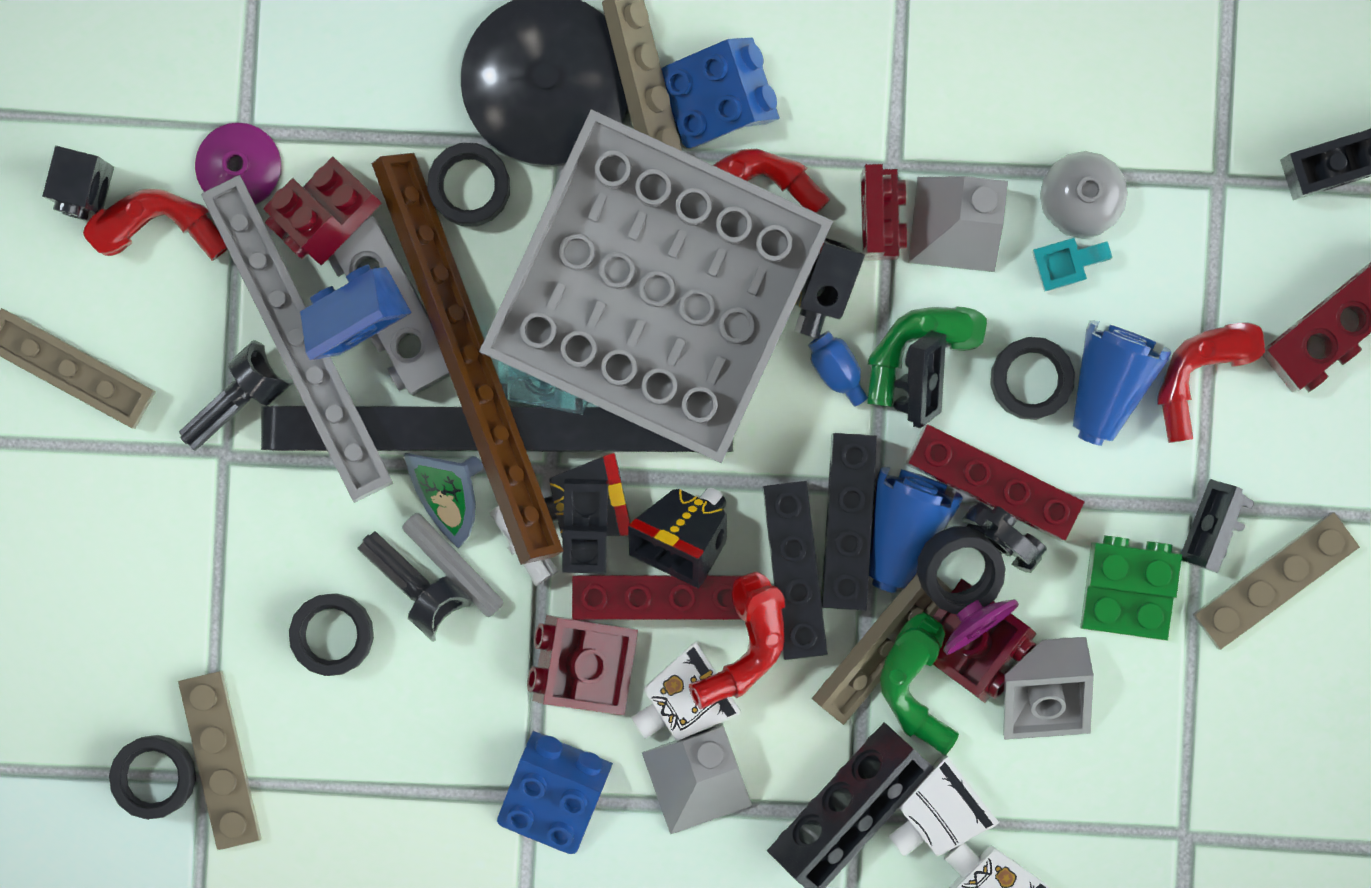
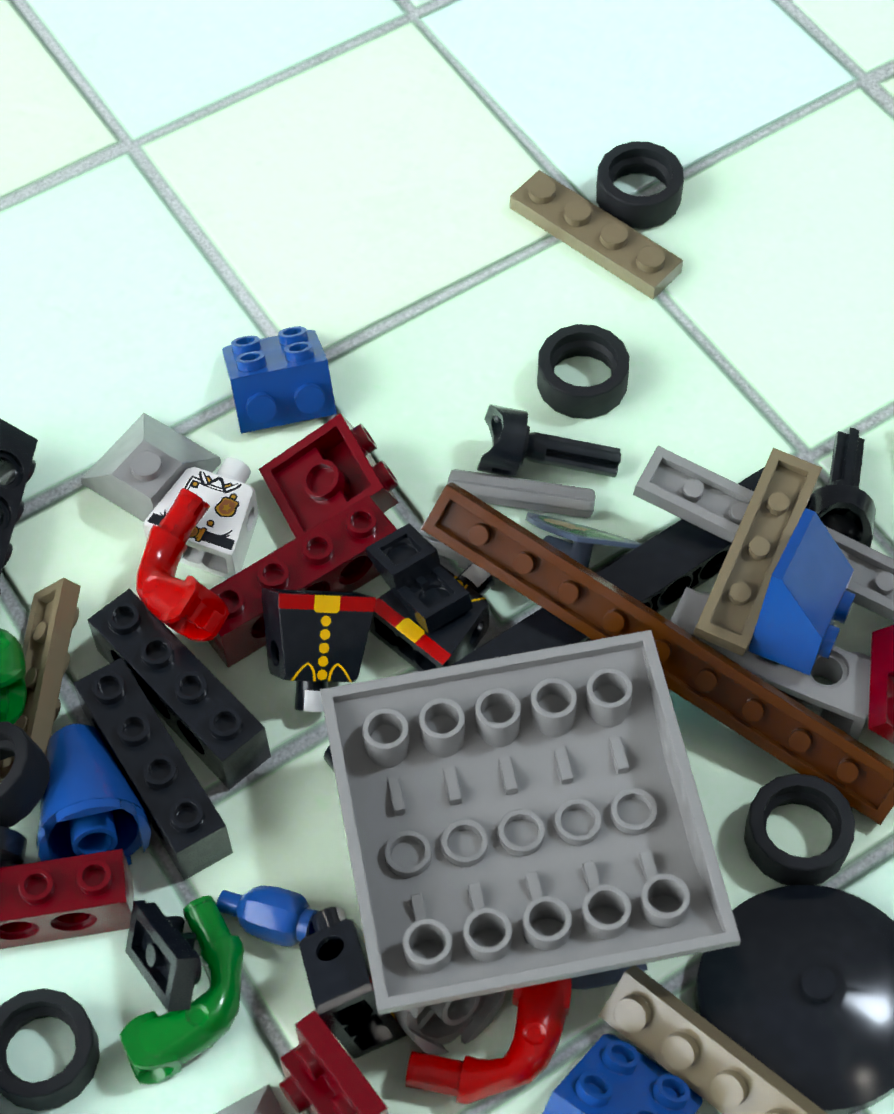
camera: 140 degrees right, 30 degrees down
none -> dark tan plate [692,447,822,656]

